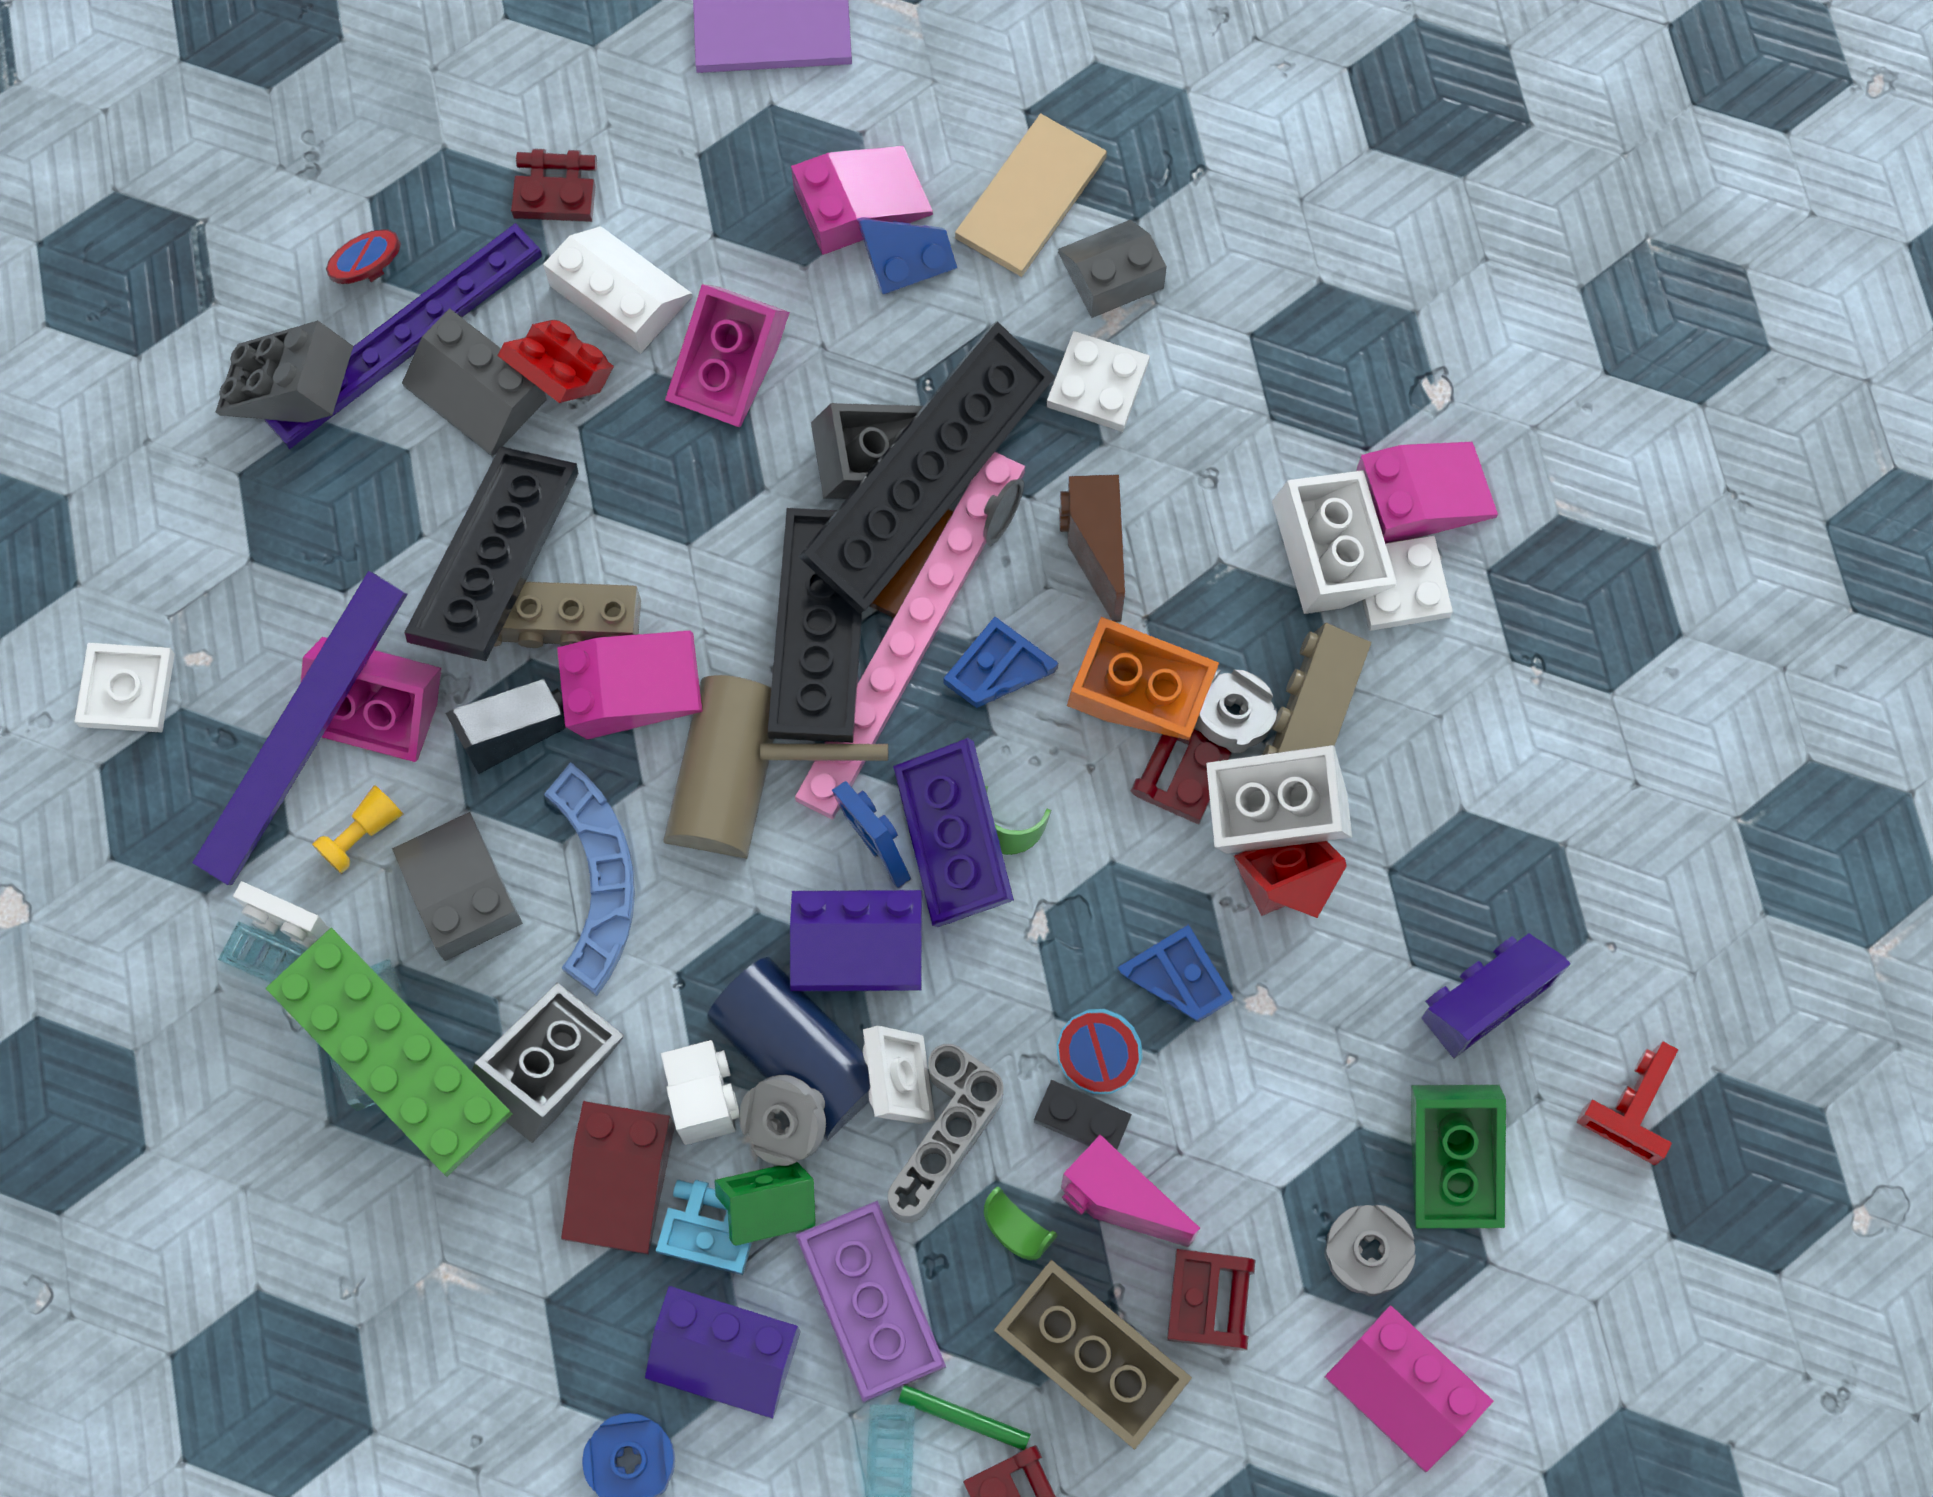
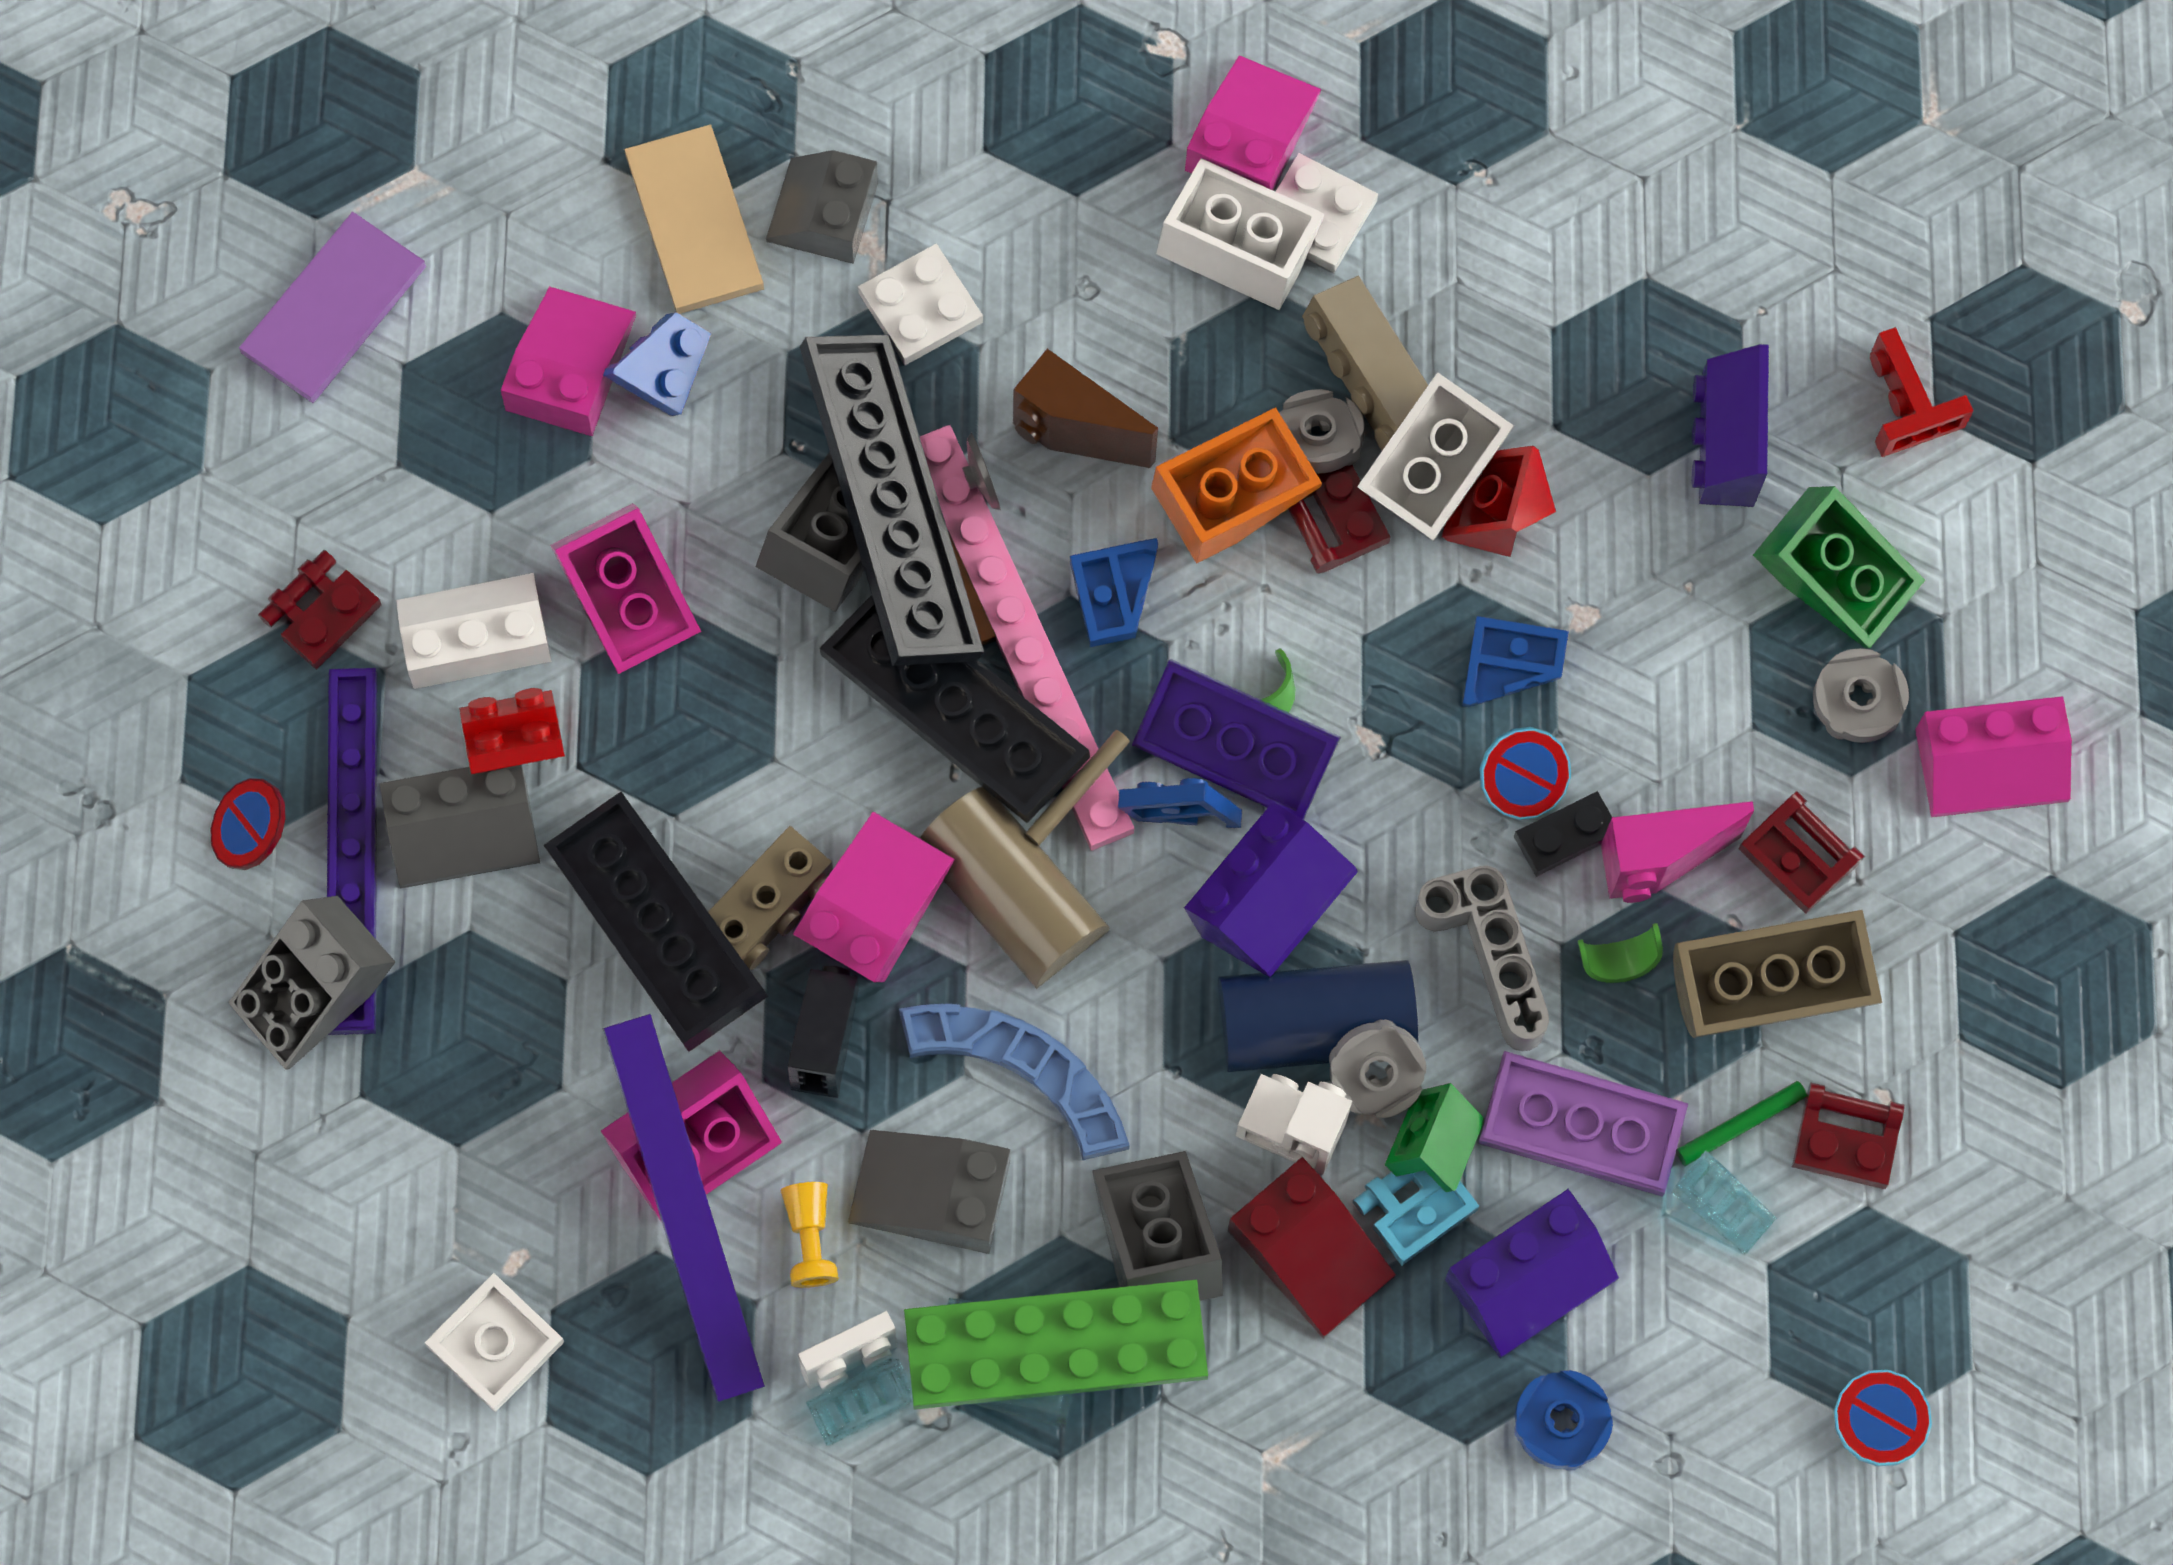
camera: 55 degrees left, 0 degrees up
white plate [863,1026,935,1124] -> none

